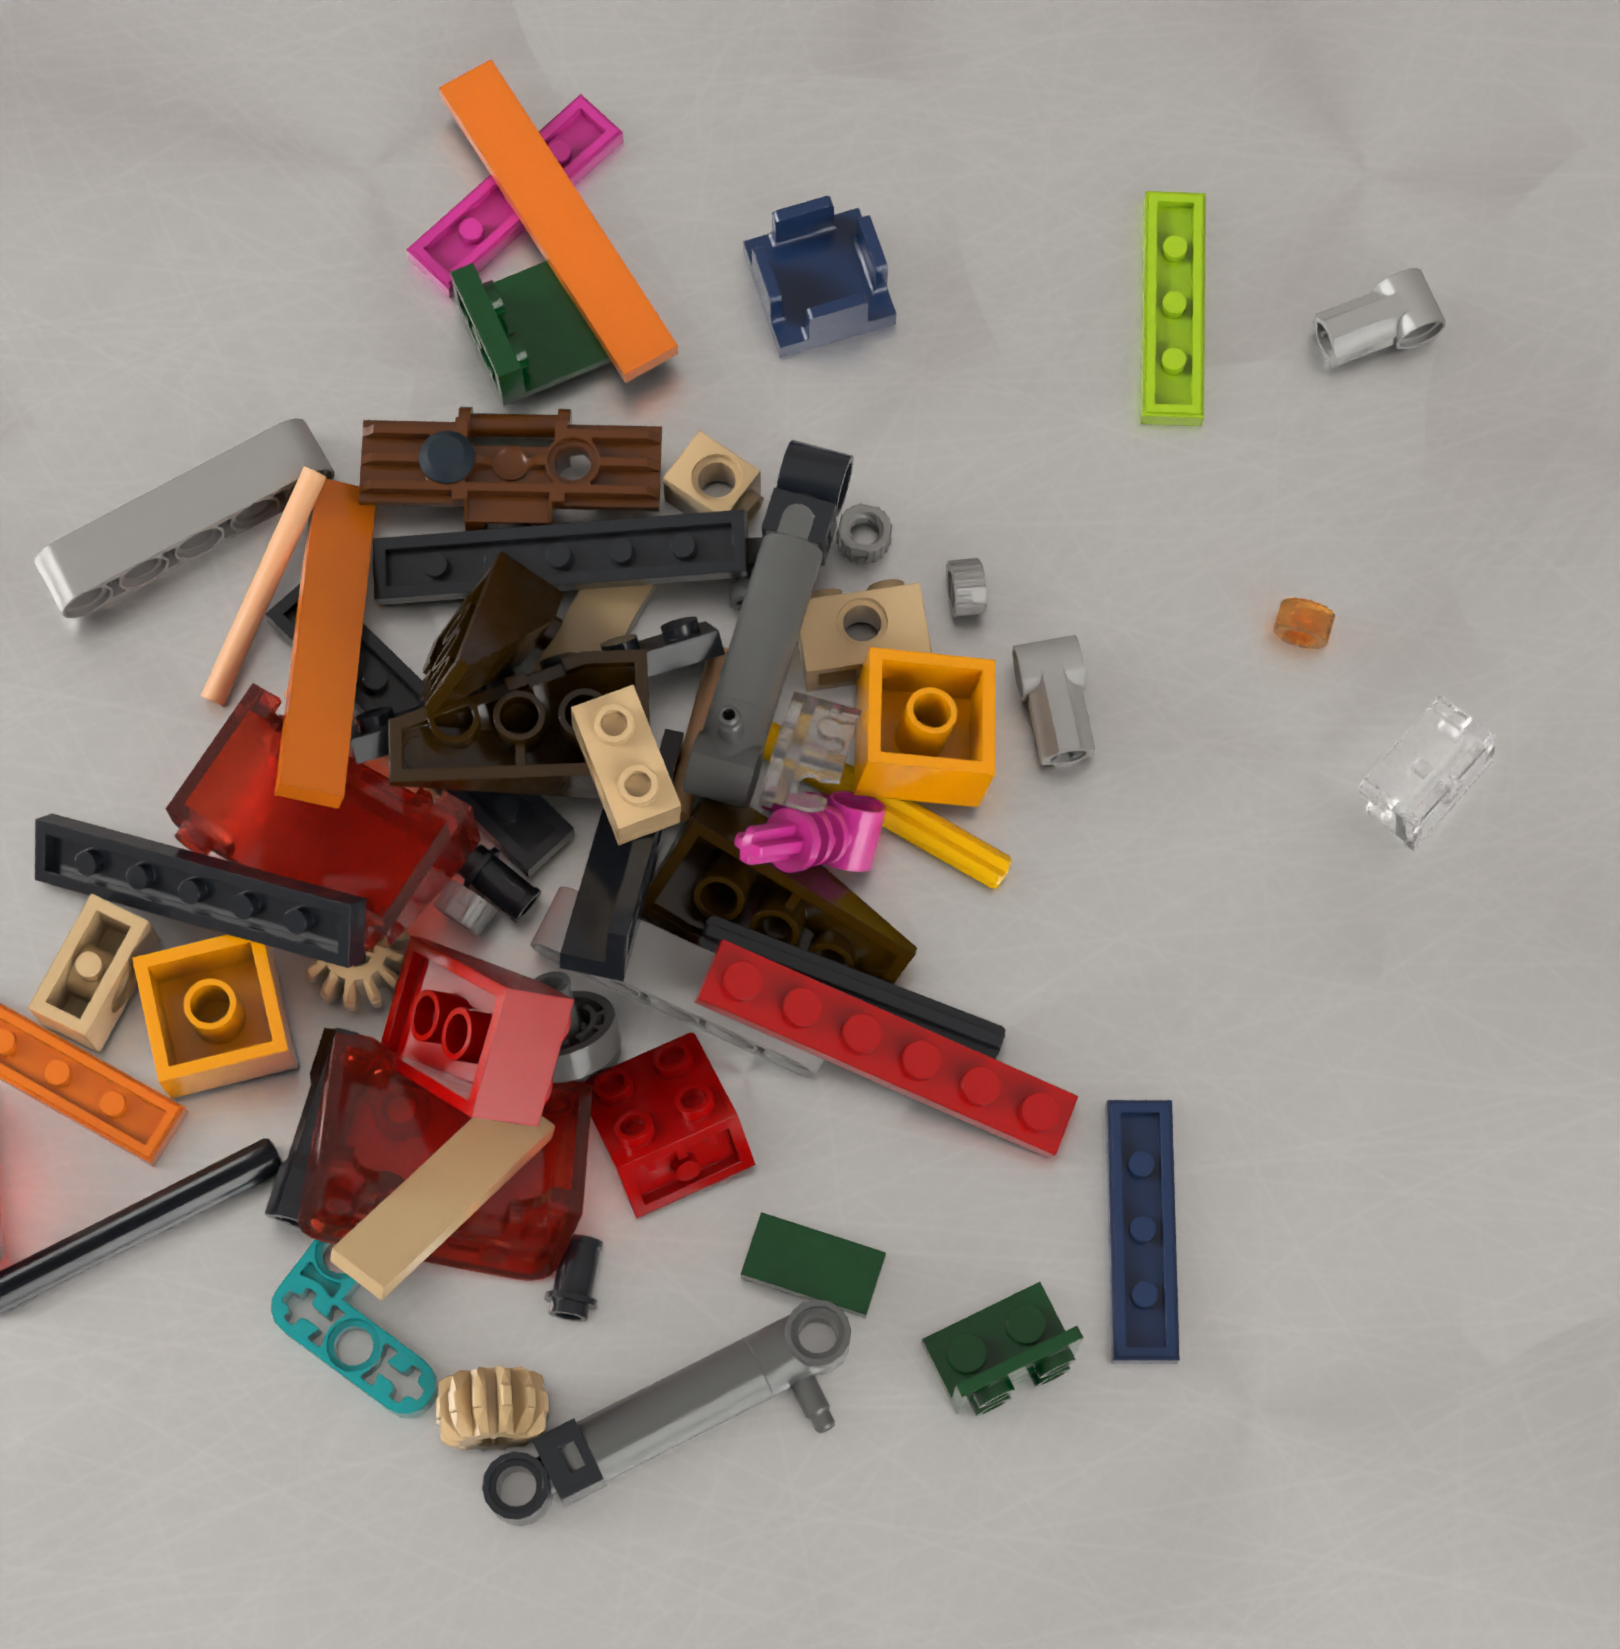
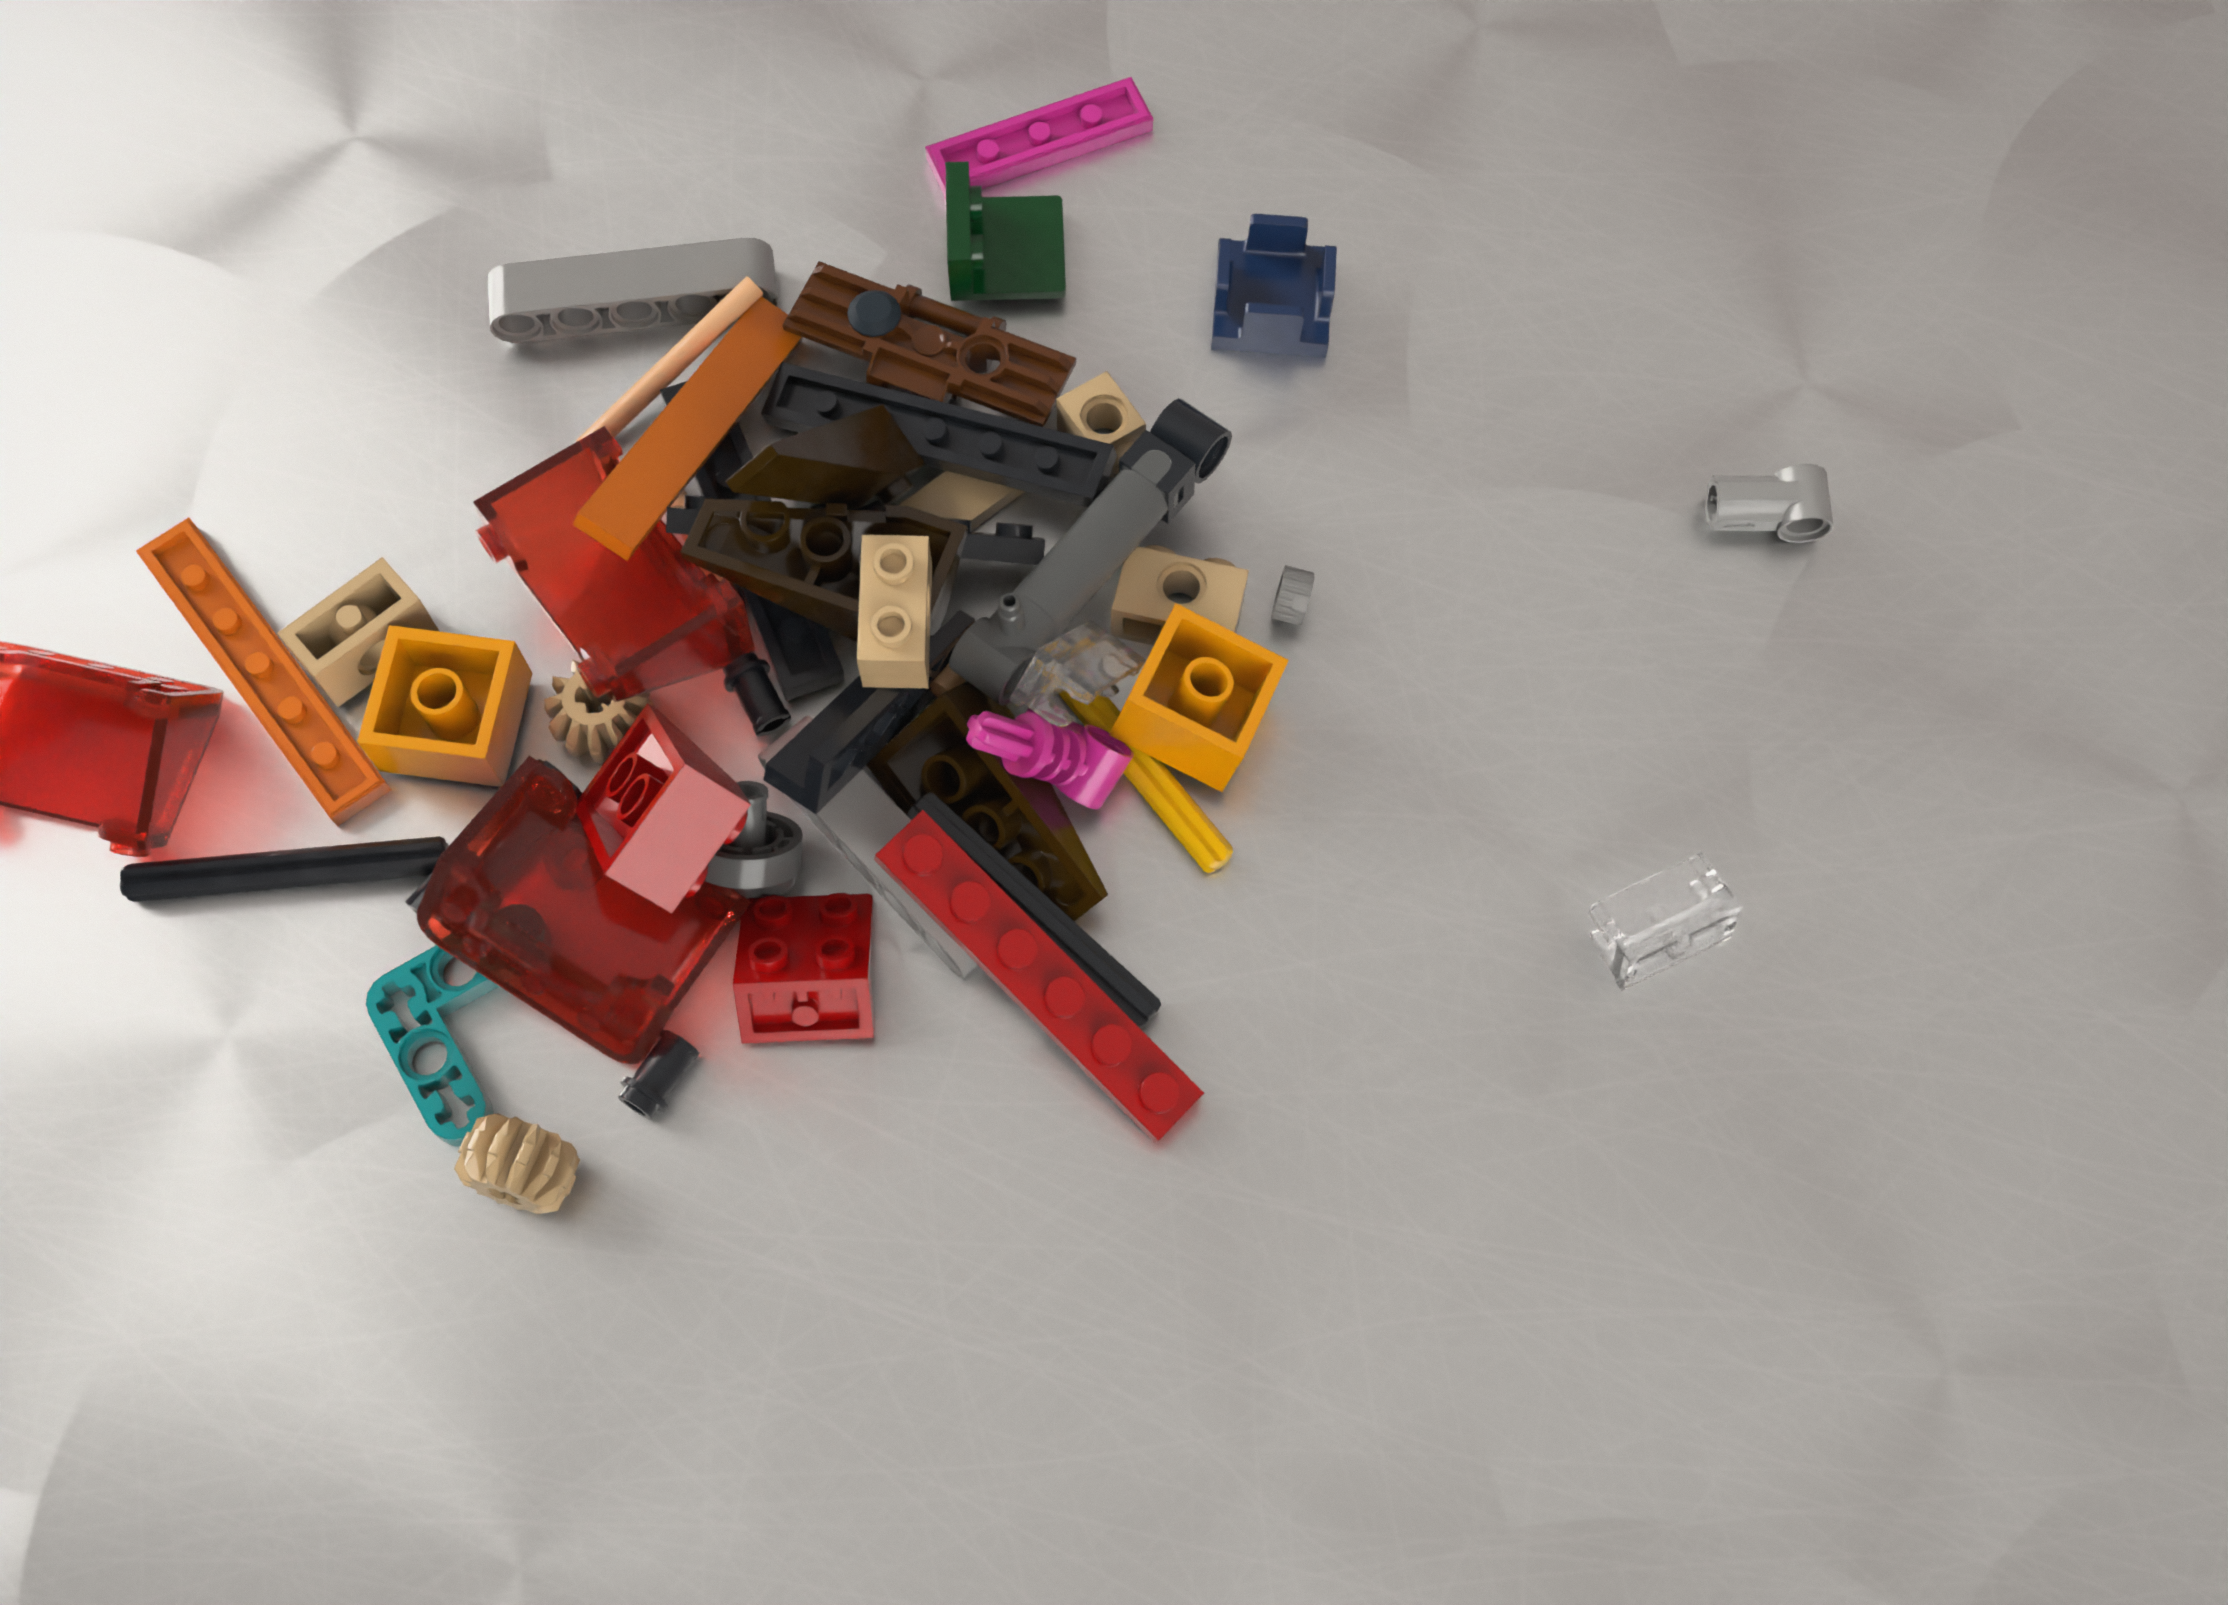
camera: 20 degrees right, 5 degrees down
black plate [35,813,366,968] -> none
tan tile [330,1115,555,1301] -> none
light grey axle [433,878,498,936] -> none
orange tile [439,59,678,383] -> none
dark grey piece [482,1299,851,1526] -> none
dark green tile [740,1212,886,1318] -> none
light grey axle [836,503,892,565] -> none
dark green bracket [921,1282,1084,1417] -> none
light grey piece [1012,635,1095,767] -> none
dark blue tile [1105,1100,1180,1364] -> none
lime tile [1140,191,1206,426] -> none
clear orange axle [1273,597,1335,649] -> none

